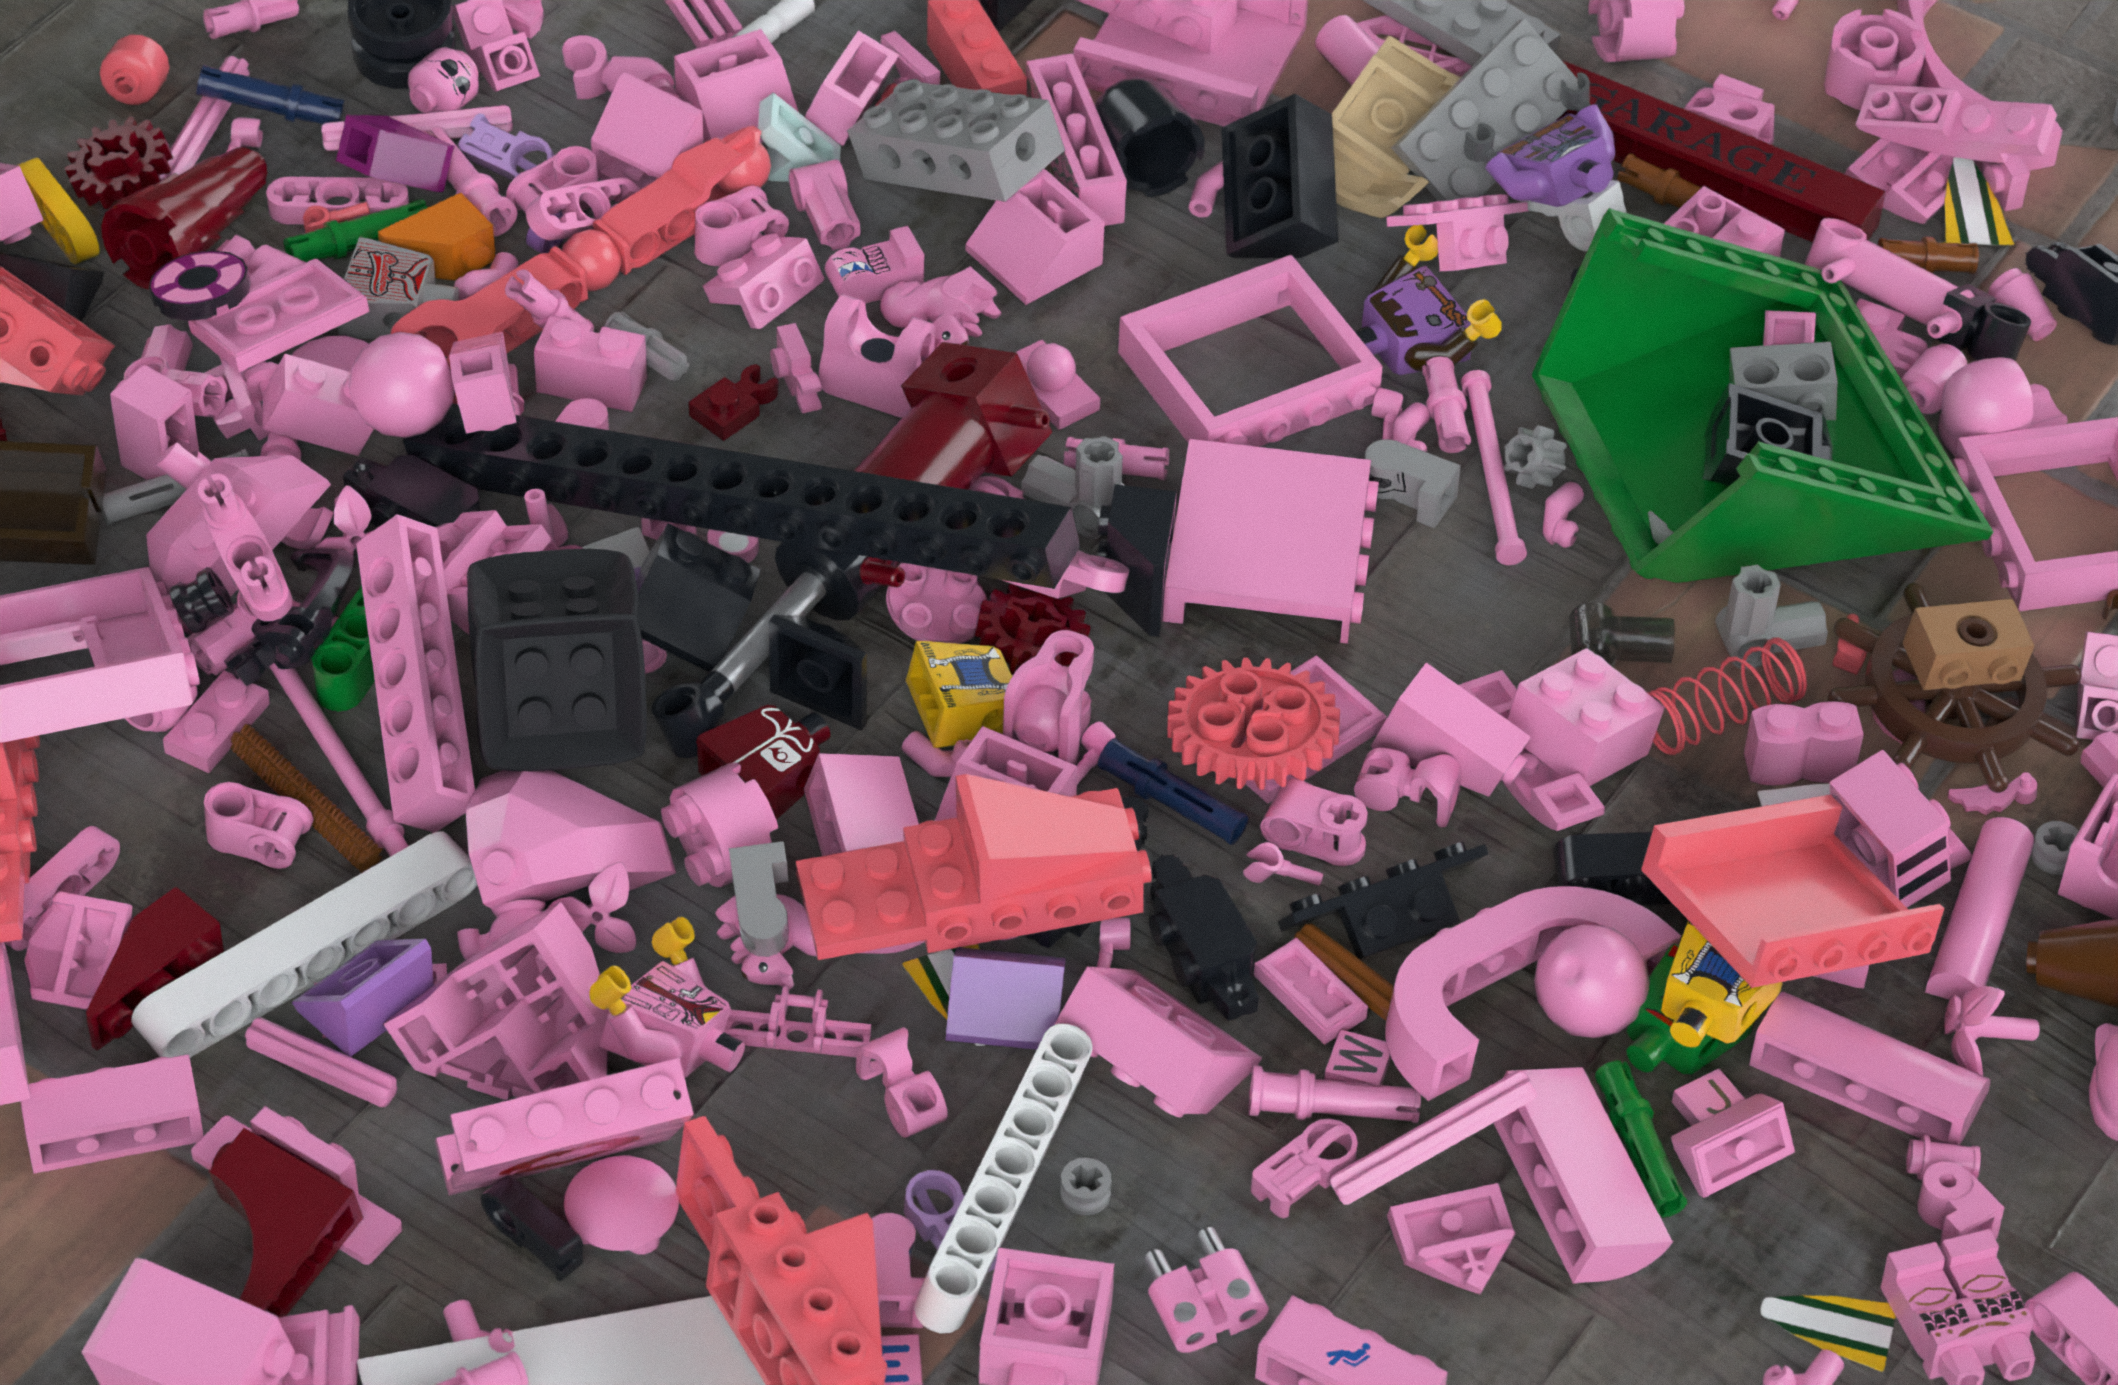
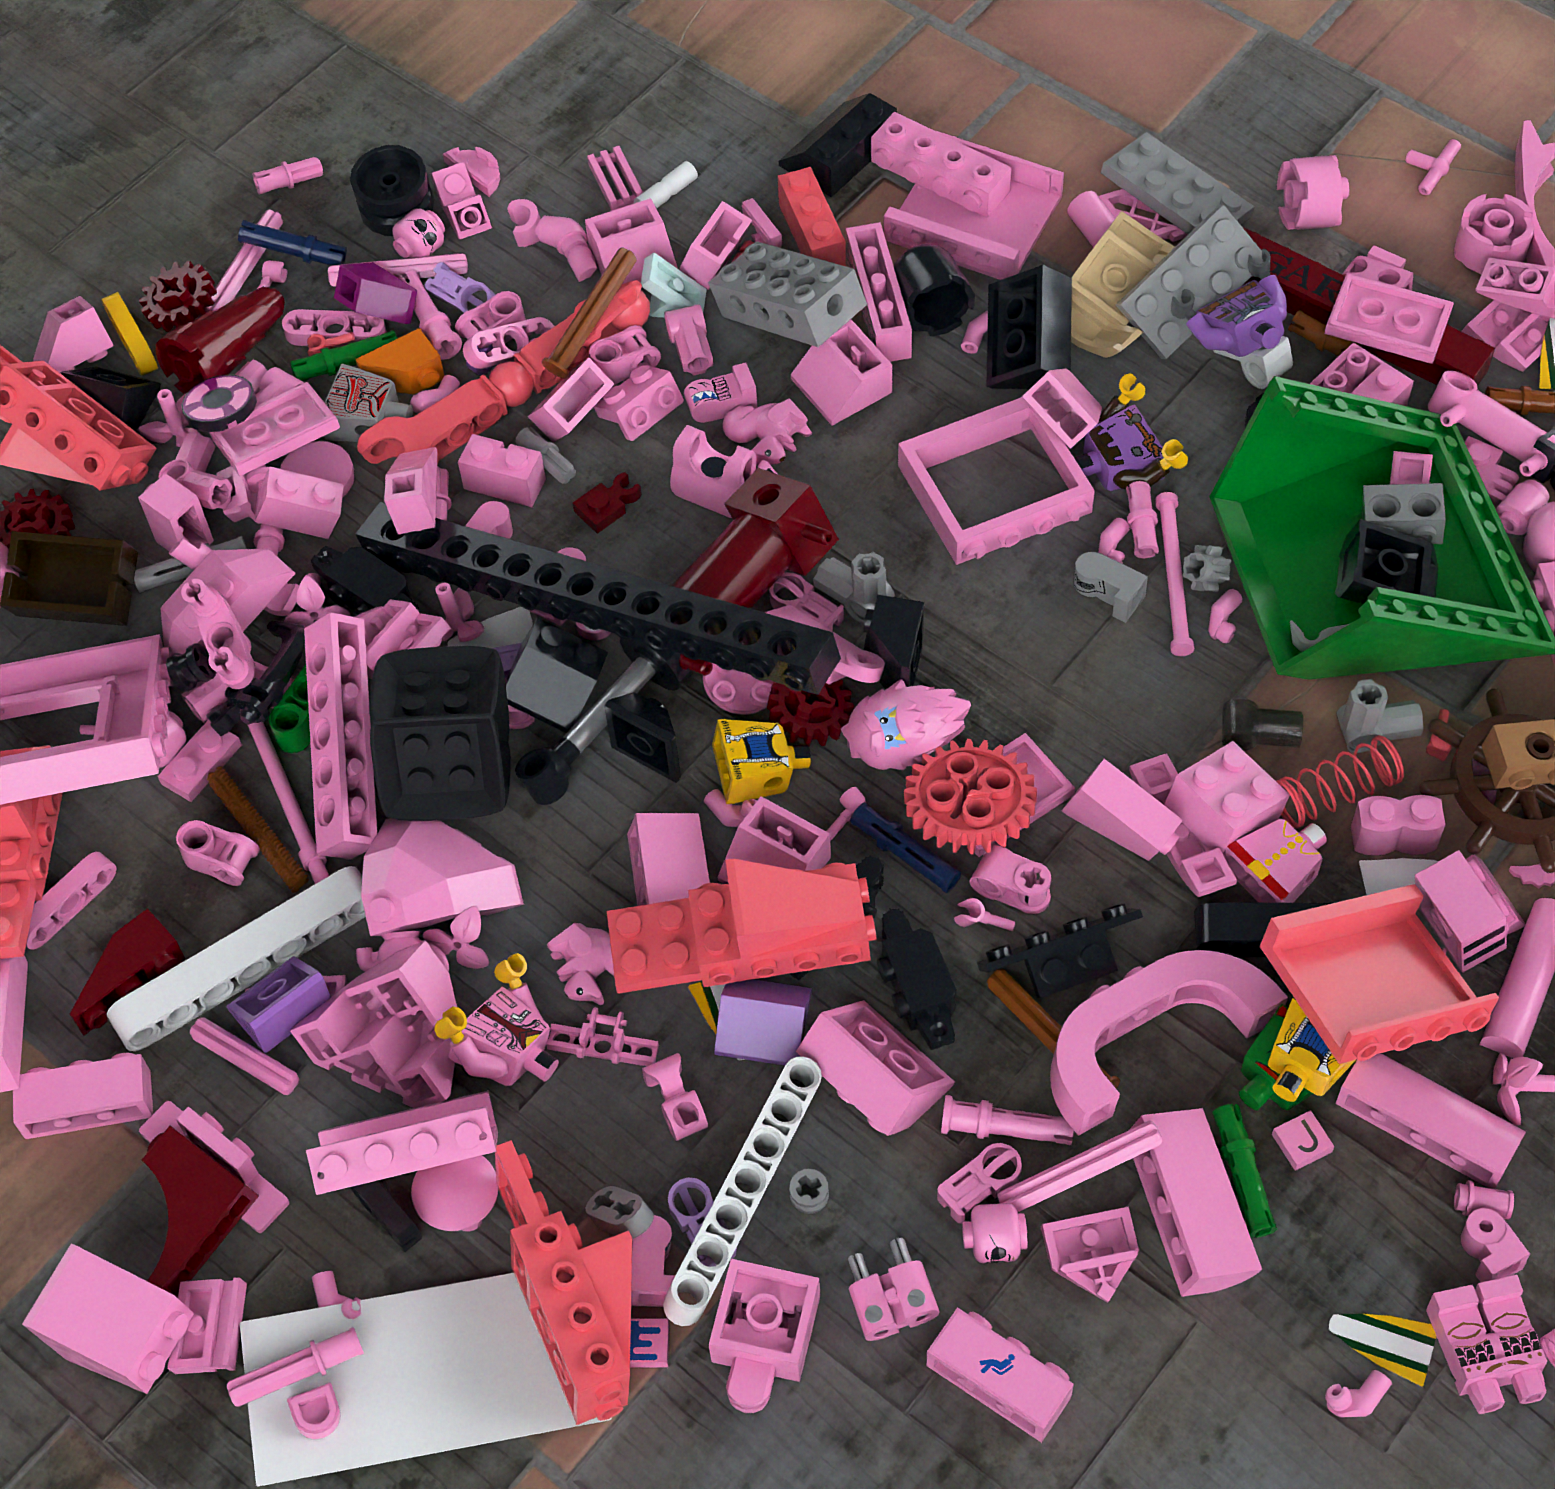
camera: 10 degrees right, 10 degrees up
bright pink slope [24,891,132,1010] -> none
coral head [100,35,169,105] -> none
bright pink piece [349,332,455,438] -> none
bright pink pin [505,270,594,331] -> none
bright pink slope [591,72,703,189] -> none
bright pink brick [661,763,778,887] -> none
dark red torso [697,705,831,820] -> none
light grey leg [729,841,789,957] -> none
bright pink plate [770,323,822,414] -> none
bright pink piece [1003,630,1094,765] -> none
bright pink tile [1015,340,1100,430] -> none
bright pink pin [1064,437,1169,481] -> none
bright pink hand [1096,918,1130,968] -> none
bright pink panel [1162,439,1379,644] -> none
bright pink plate [1254,938,1368,1045] -> none
bright pink tile [1324,1029,1391,1085] -> none
bright pink leg [1354,748,1461,828] -> none
bright pink hand [1371,387,1403,440] -> none
bright pink bracket [1386,194,1528,271] -> none
bright pink piece [1534,925,1650,1038] -> none
bright pink slope [1671,1094,1795,1198] -> none
none -> bright pink plant [139,389,201,447]
none -> bright pink brick [528,358,614,443]
none -> dark orange axle [542,247,637,379]
none -> light grey beam [585,1186,654,1239]
none -> bright pink head [841,679,971,770]
none -> bright pink head [962,1203,1028,1263]
none -> bright pink torso [1022,369,1102,449]
none -> bright pink torso [1225,819,1327,903]
none -> bright pink tile [1324,273,1454,364]

